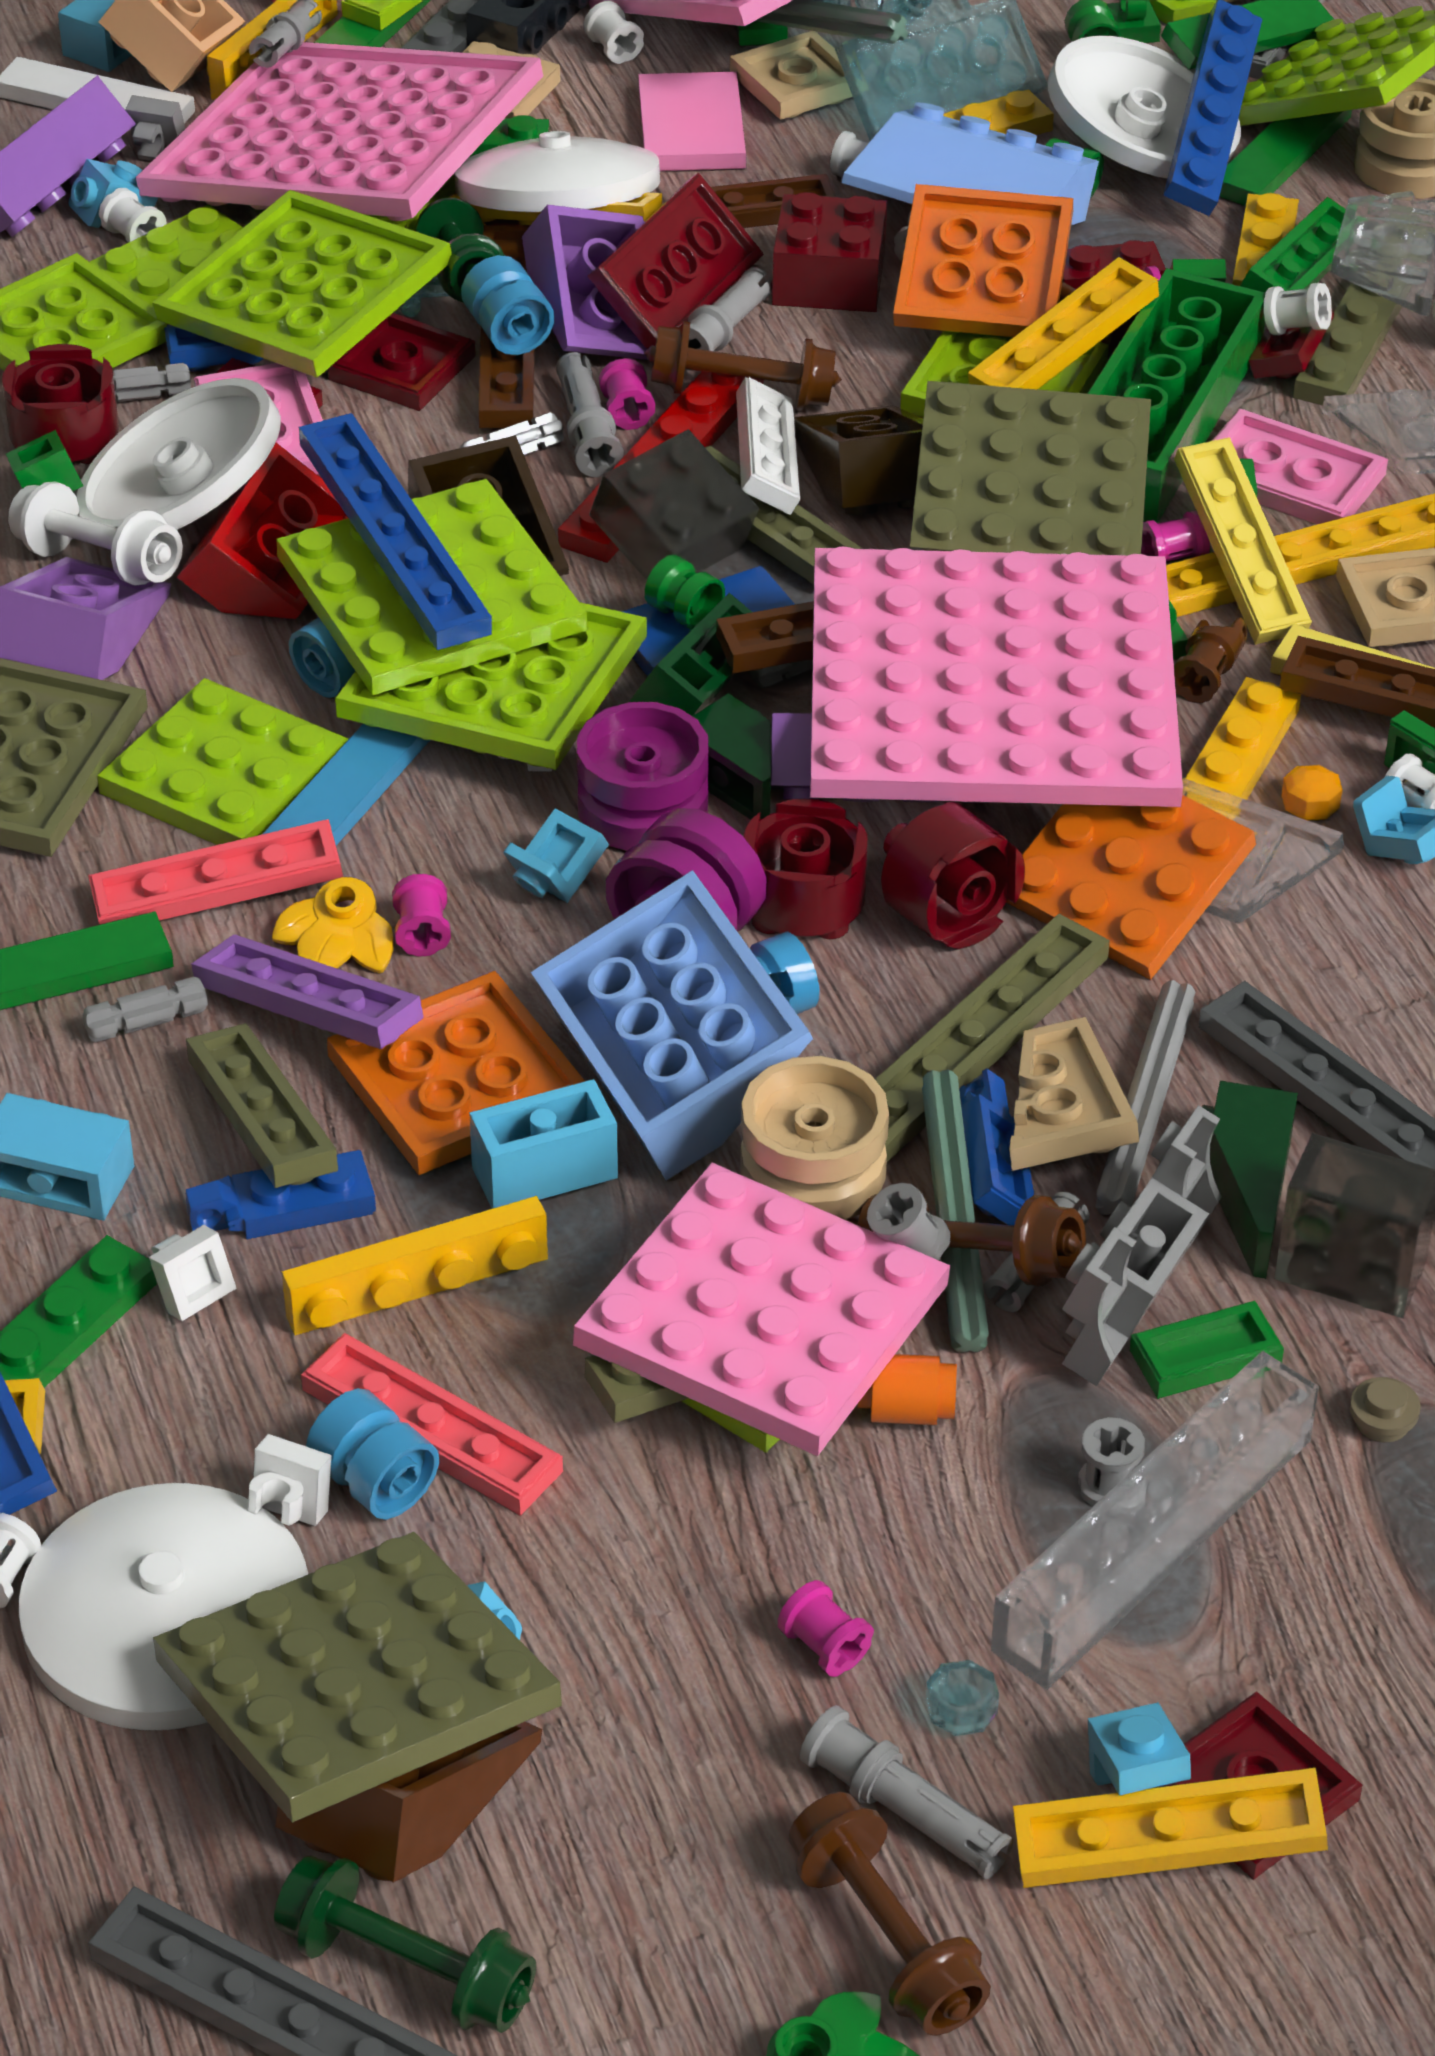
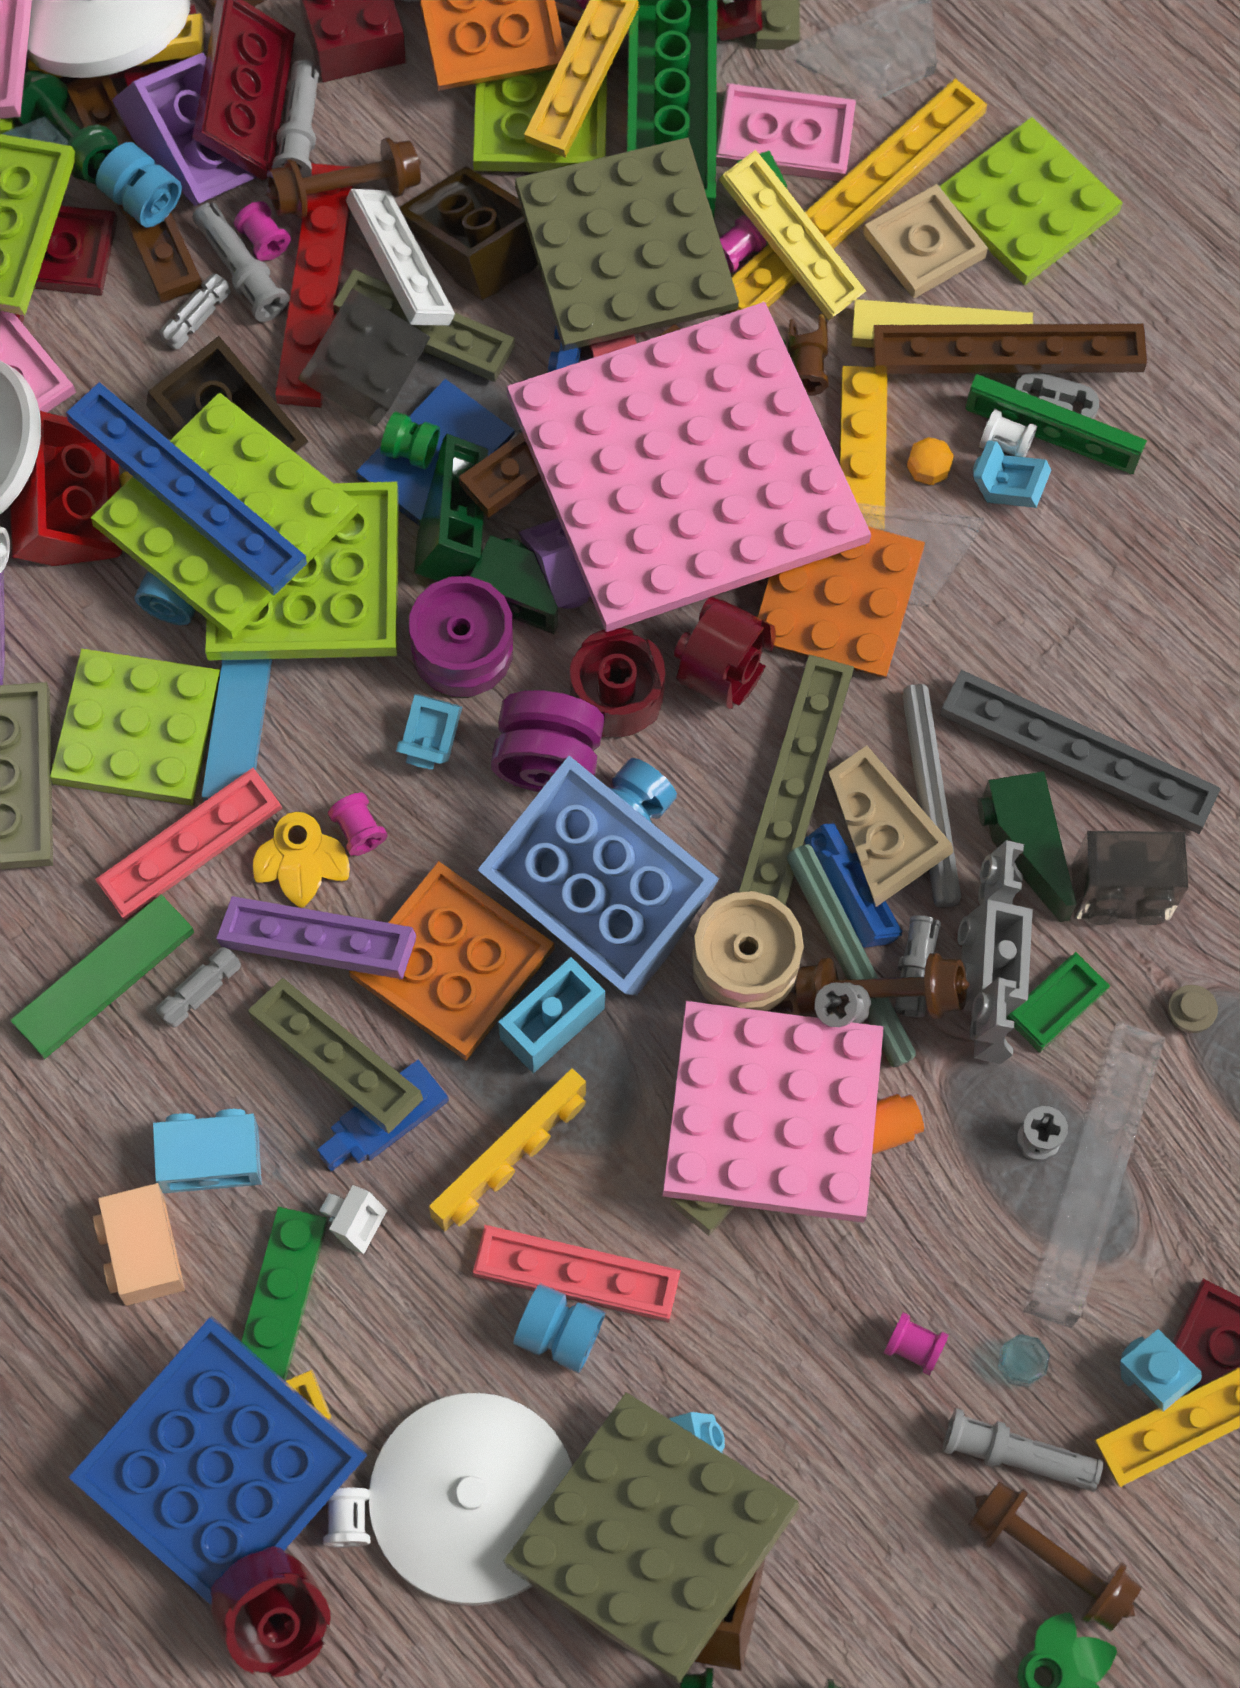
camera: 25 degrees left, 25 degrees up
white tile [248,1434,331,1526] -> none

